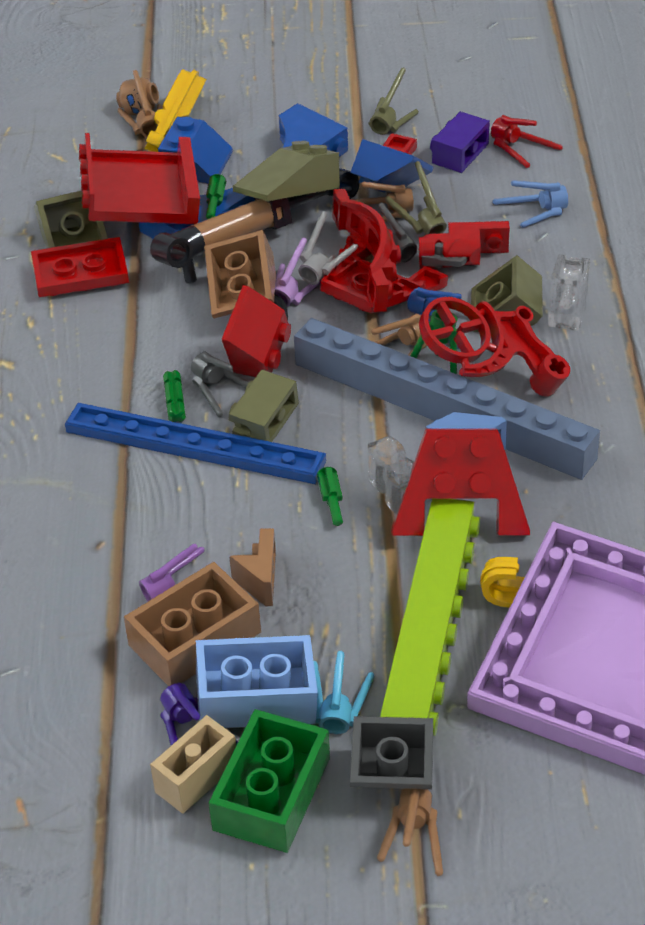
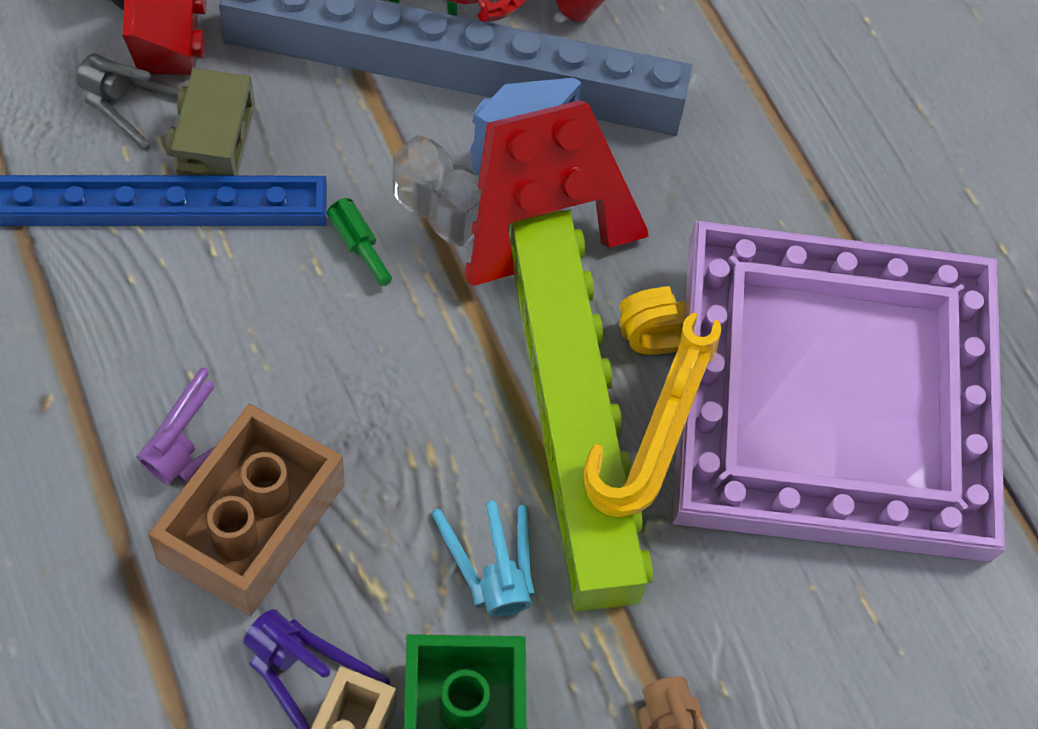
camera: 30 degrees left, 15 degrees up
green axle [163,370,186,422] -> none
light blue brick [196,635,318,728] -> none
medium nougat slope [229,528,276,606] -> none
dark grey slope [350,716,433,789] -> none
none -> yellow piece [583,313,721,518]

